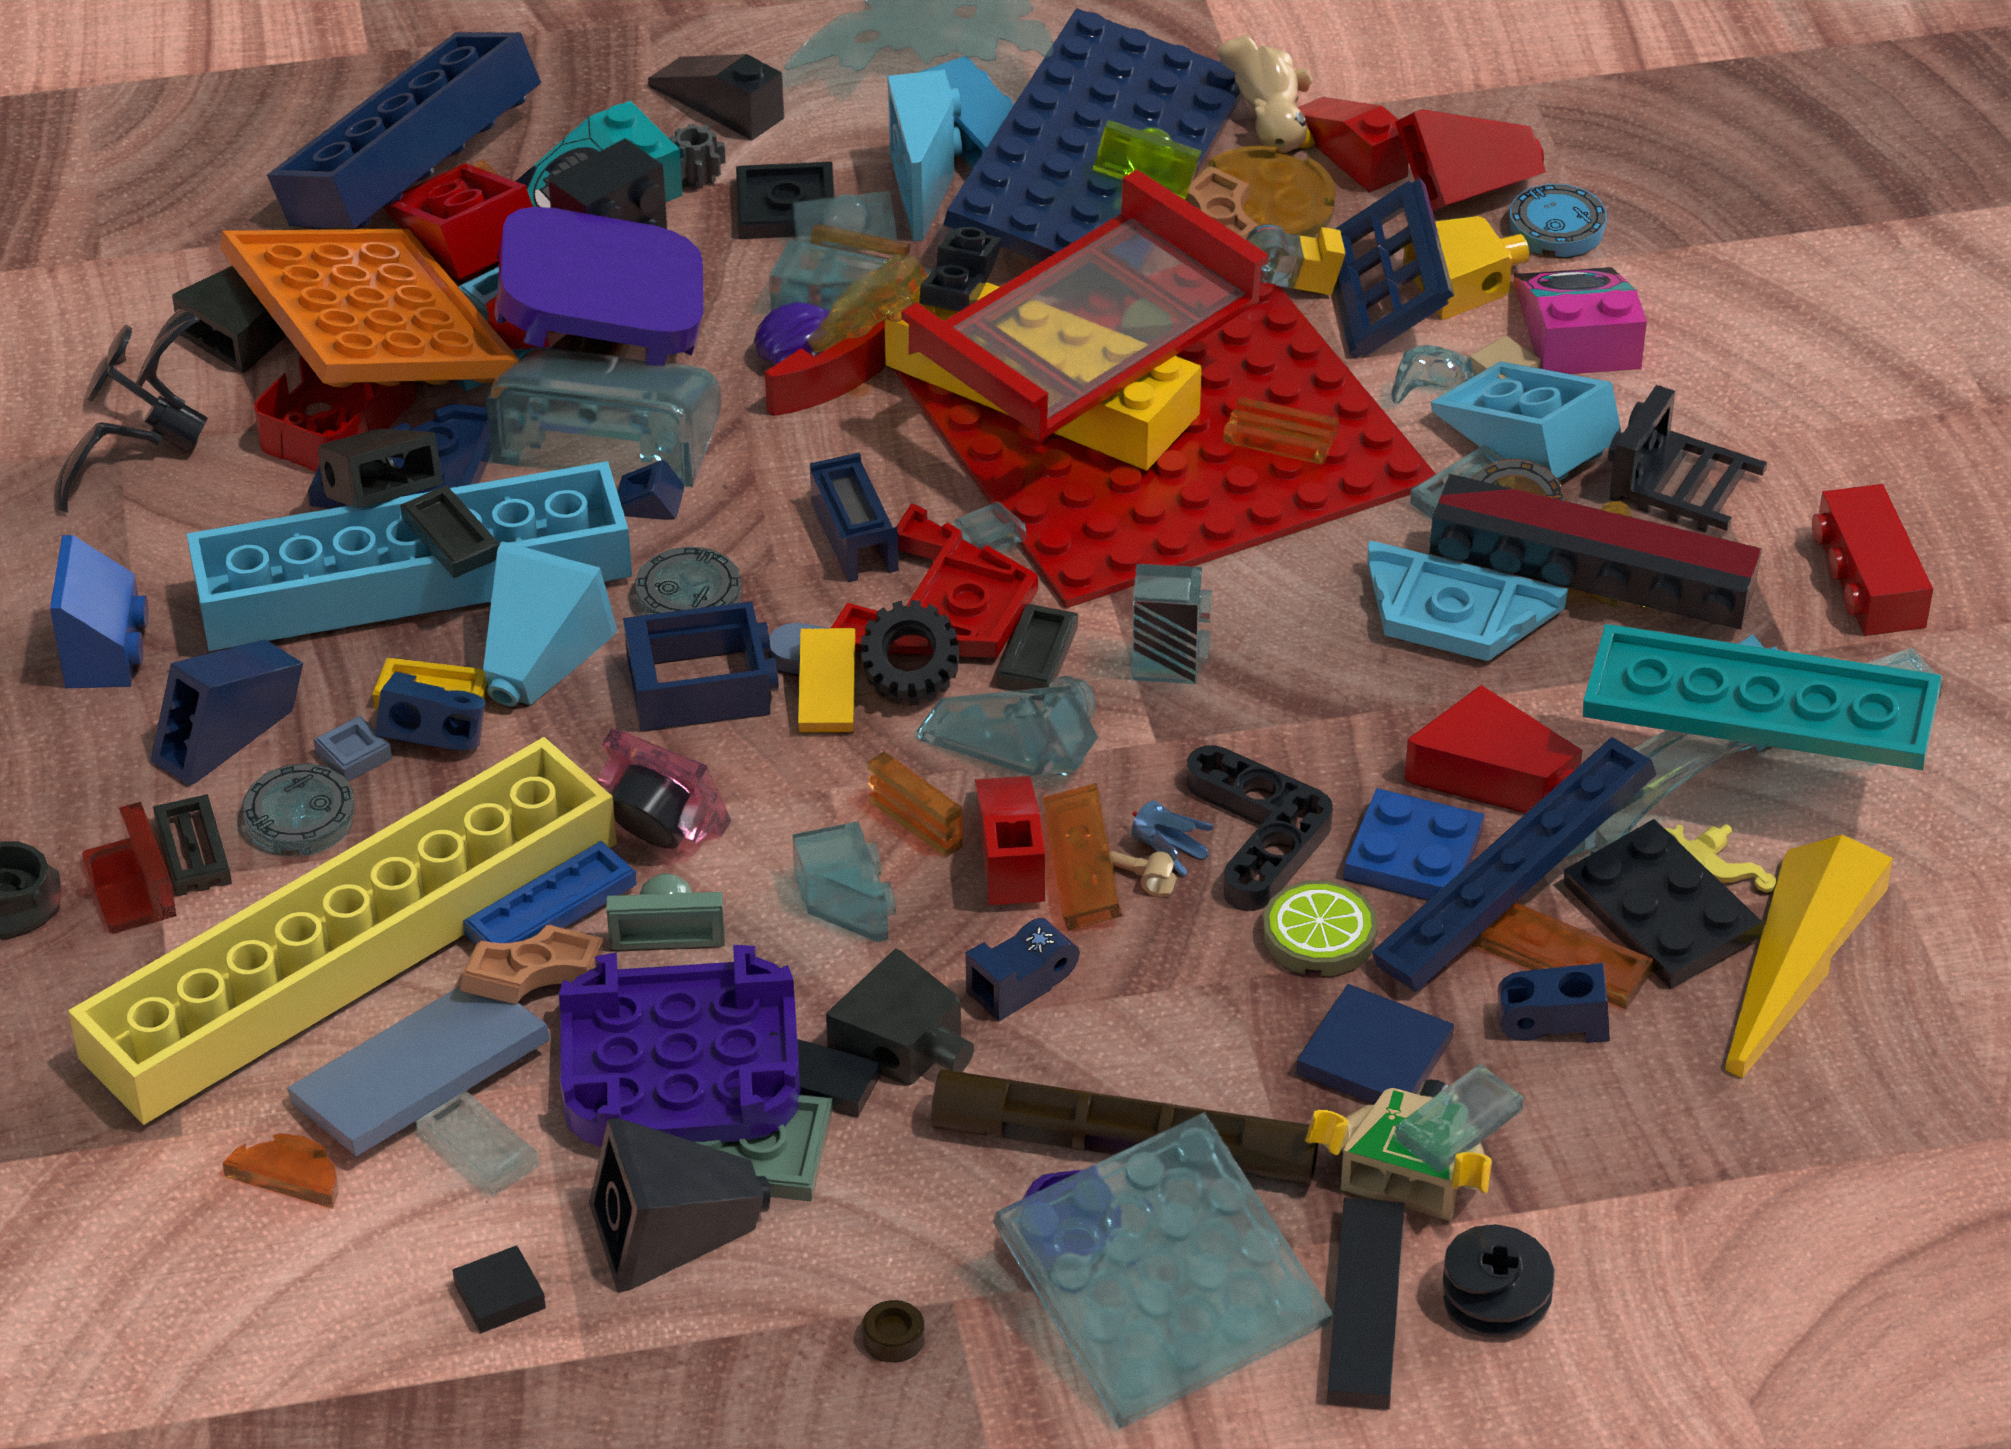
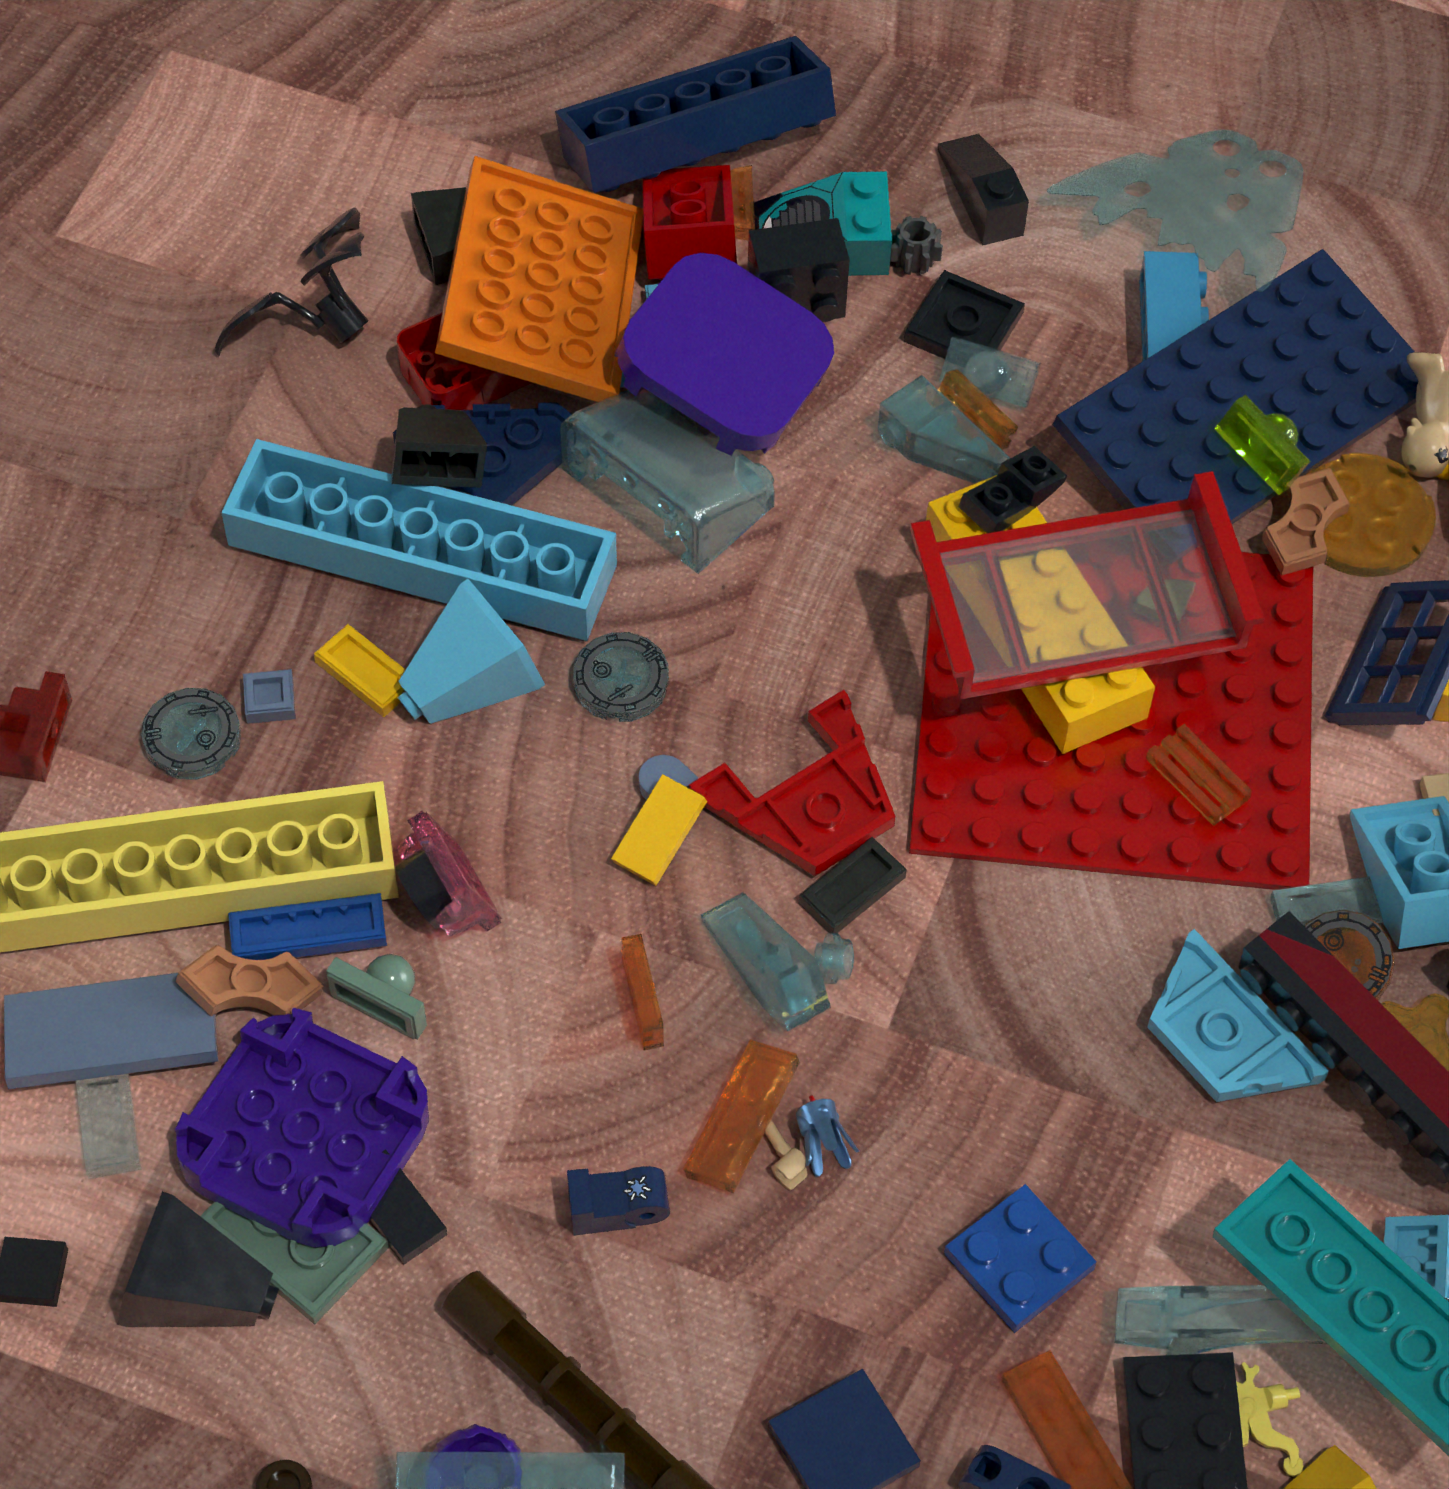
camera: 30 degrees right, 15 degrees up
blue slope [50,535,149,688] -> none
dark blue slope [150,639,303,785] -> none
pearl dark grey tile [153,794,232,897] -> none
dark blue leg [375,671,486,750] -> none
pearl dark grey tile [400,485,500,578] -> none
dark blue slope [617,460,684,520] -> none
dark blue window [623,601,779,731] -> none
dark purple hair [753,302,848,365] -> none
red slope [765,278,914,416] -> none
clear light blue slope [792,821,896,942] -> none
clear yellow tile [807,255,927,353] -> none
dark blue window [809,452,899,582] -> none
pearl dark grey torso [826,948,974,1084] -> none
black tyre [860,600,959,706] -> none
medium azure slope [887,69,962,241] -> none
clear light blue tile [954,502,1027,552] -> none
red slope [975,776,1045,905] -> none
clear light blue brick [1132,564,1212,684] -> none
black beam [1187,745,1333,911] -> none
leg [1246,224,1346,295] -> none
tile [1263,880,1378,976] -> none
dark blue plate [1372,737,1656,992] -> none
clear light blue hair [1391,345,1474,404] -> none
red slope [1405,685,1583,813] -> none

